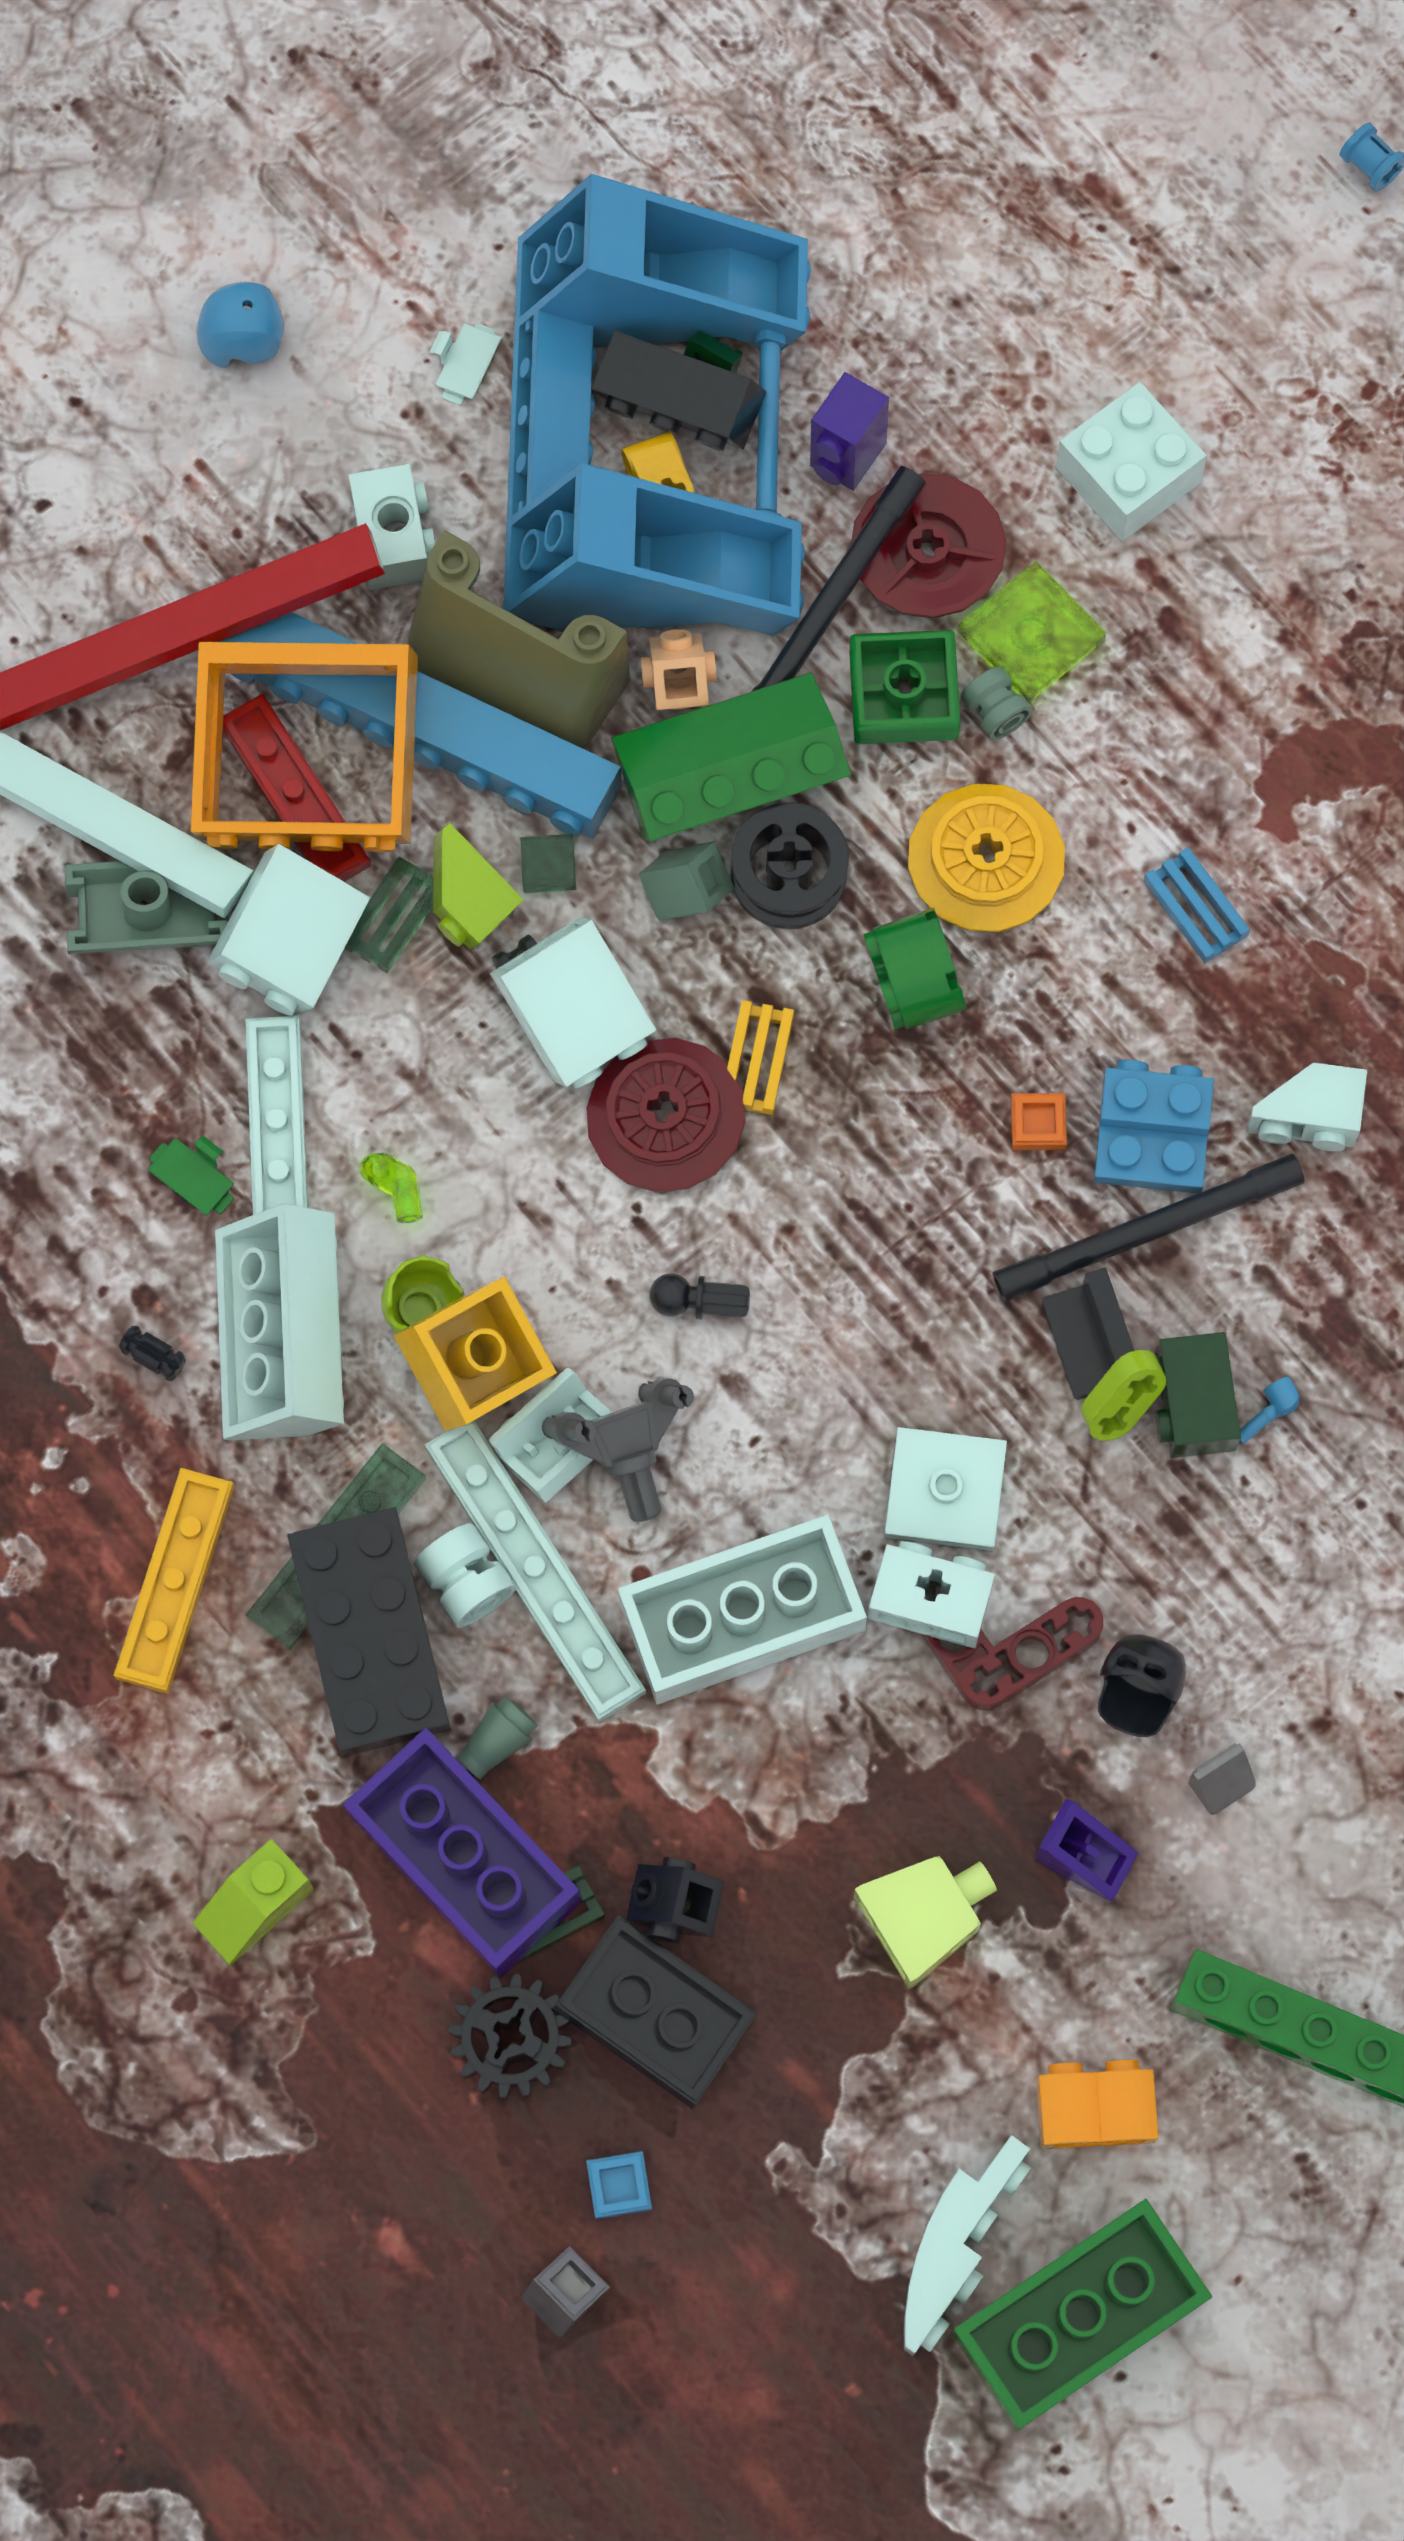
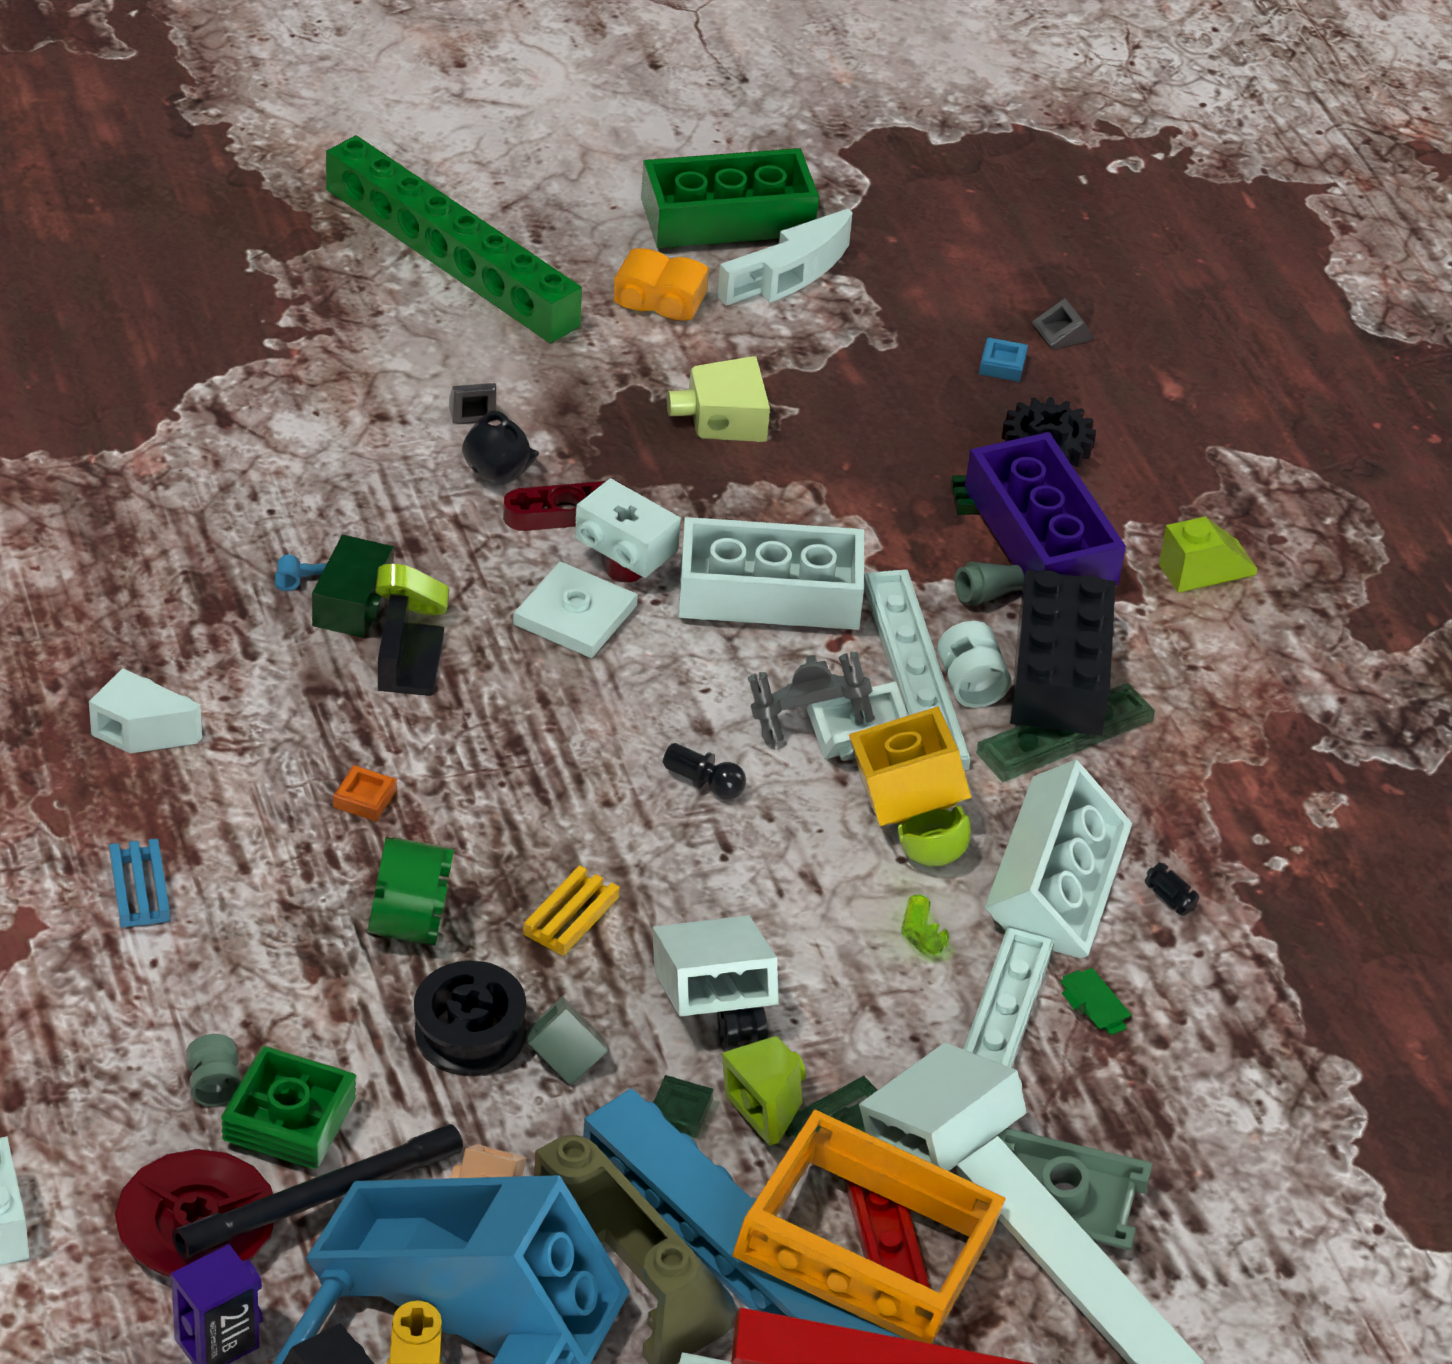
camera: 165 degrees left, 30 degrees down
yellow tile [114,1468,235,1694] -> none
black tile [552,1915,757,2109] -> none
dark red piece [586,1038,746,1193] -> none
green slope [611,672,851,841] -> none
black brick [626,1857,724,1943] -> none
yellow piece [908,784,1065,933] -> none
clear neon green tile [958,561,1106,703] -> none
black piece [992,1154,1305,1302] -> none
dark purple slope [1035,1799,1139,1902] -> none
dark azure plate [1094,1060,1214,1193] -> none

